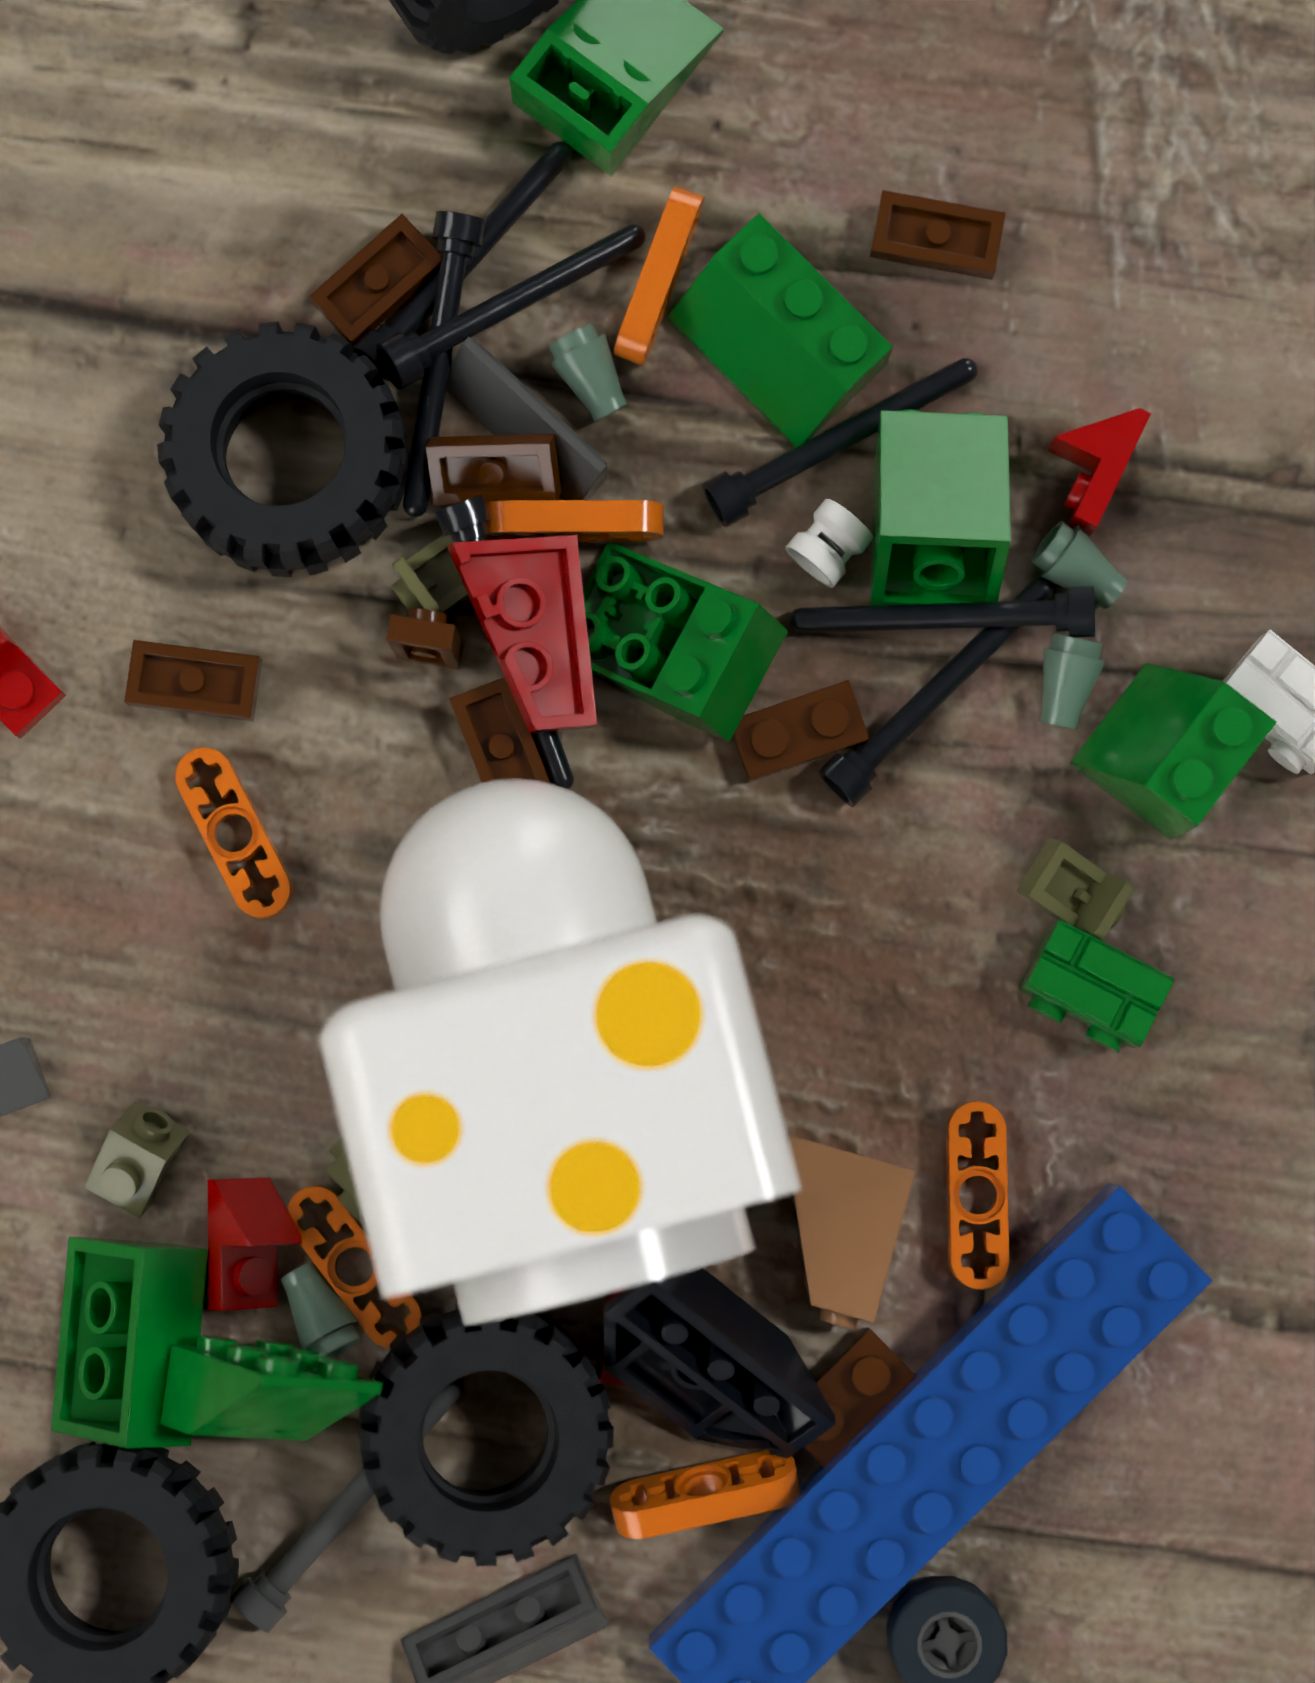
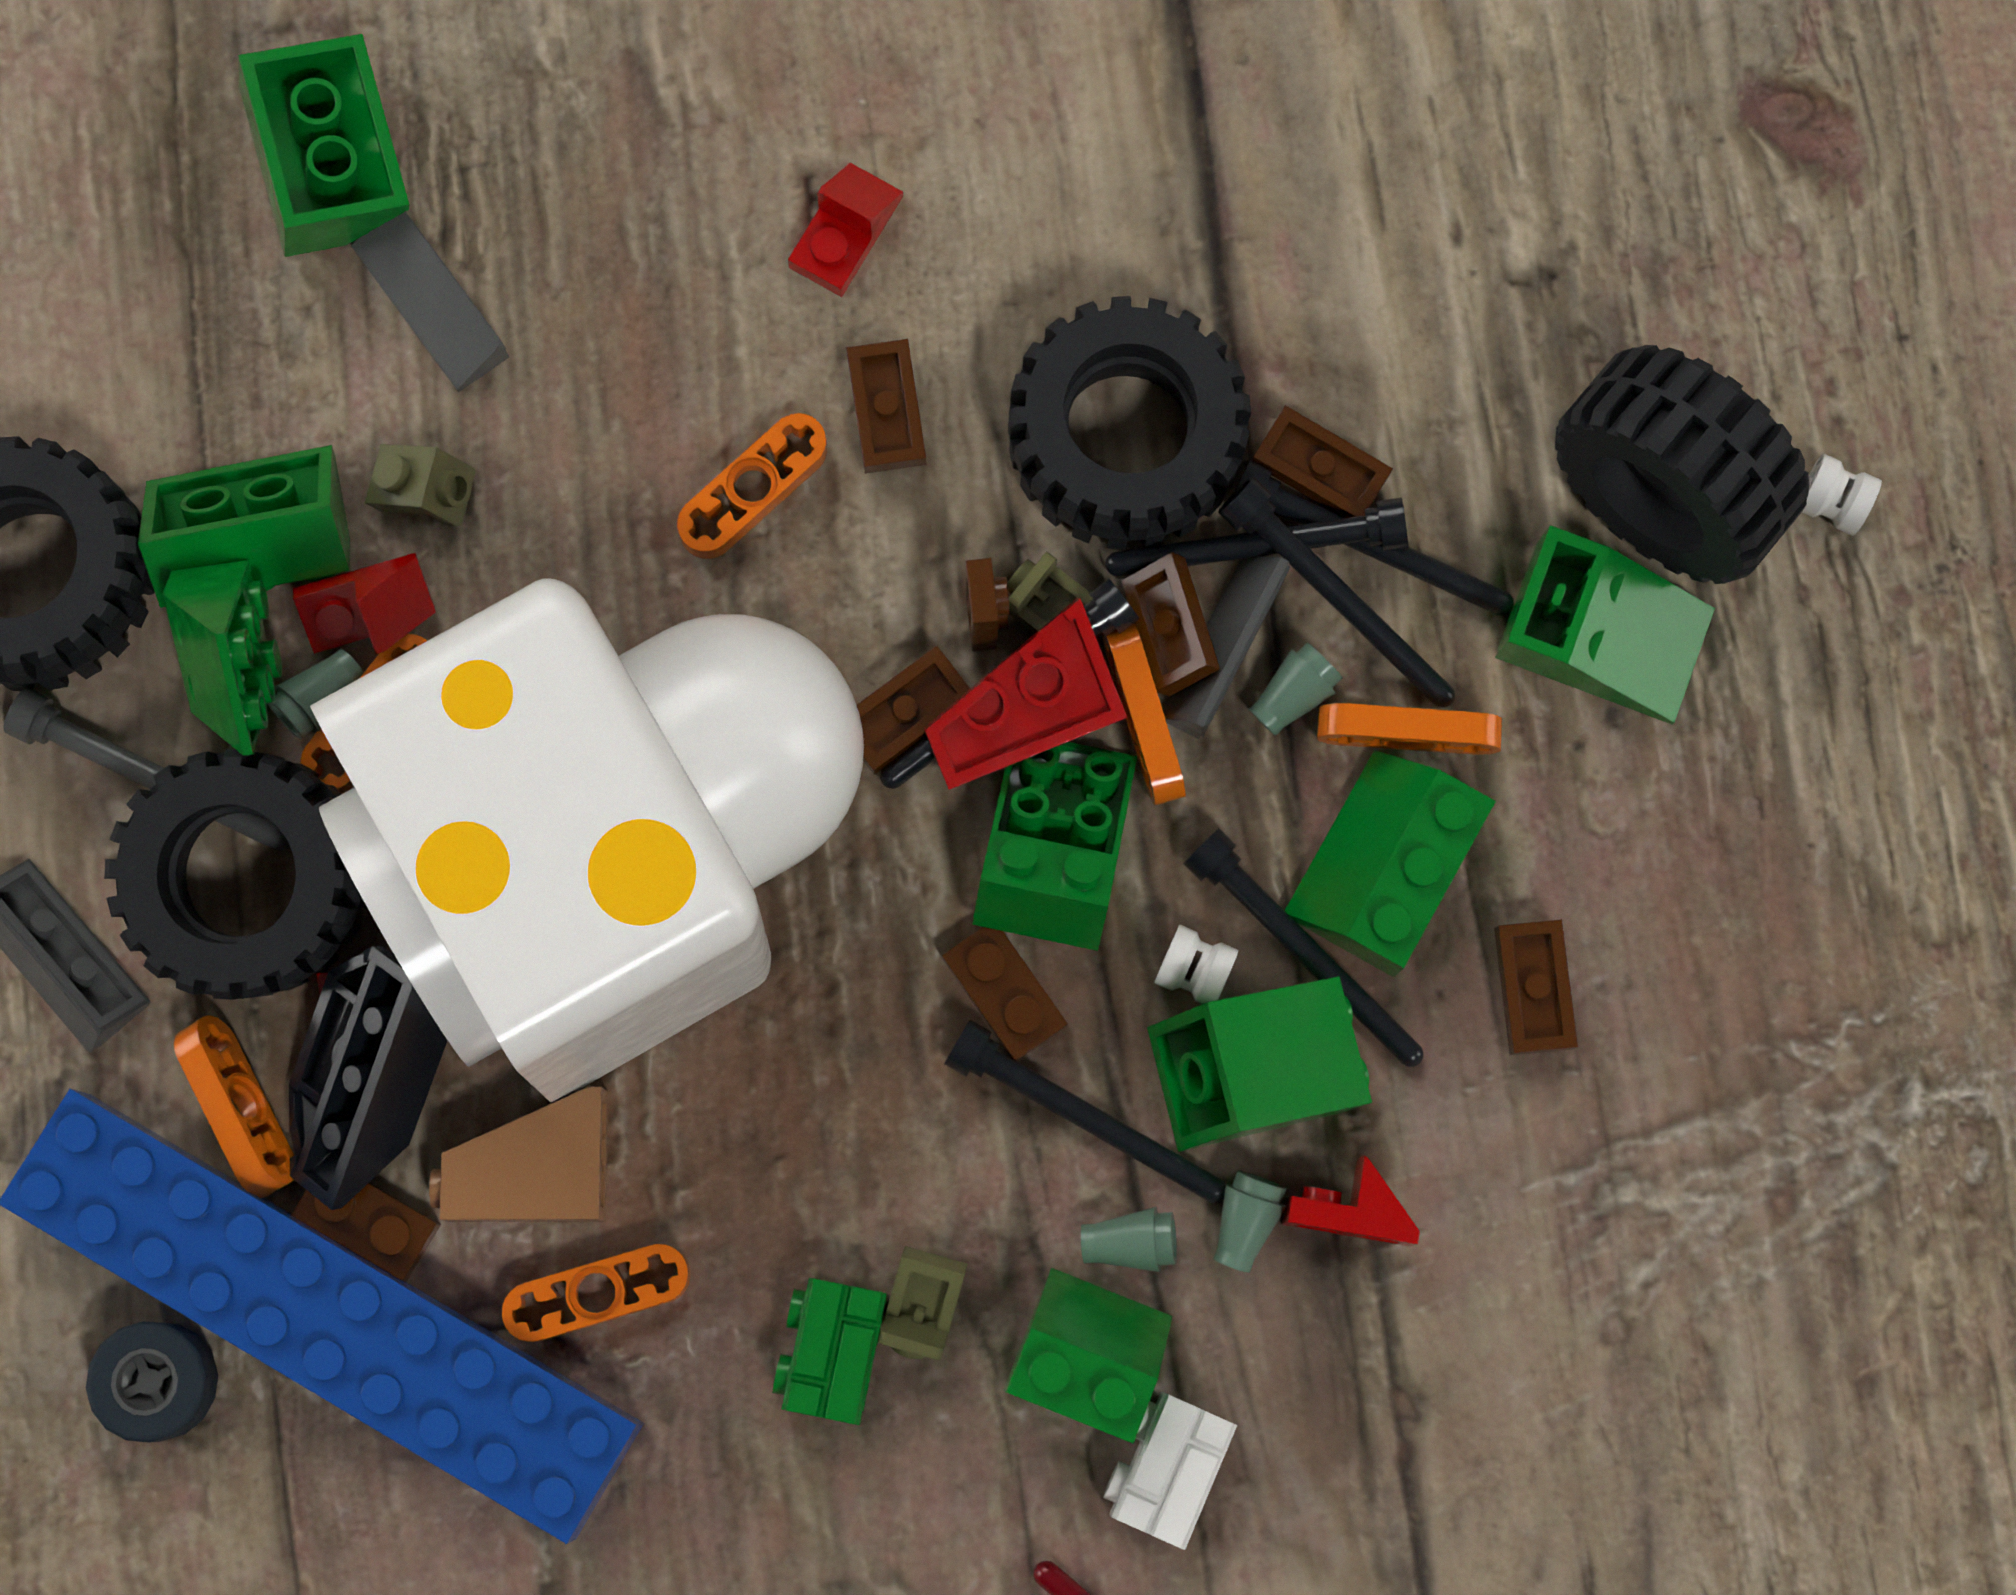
camera: 70 degrees right, 5 degrees down
black piece [789,586,1095,638] -> none

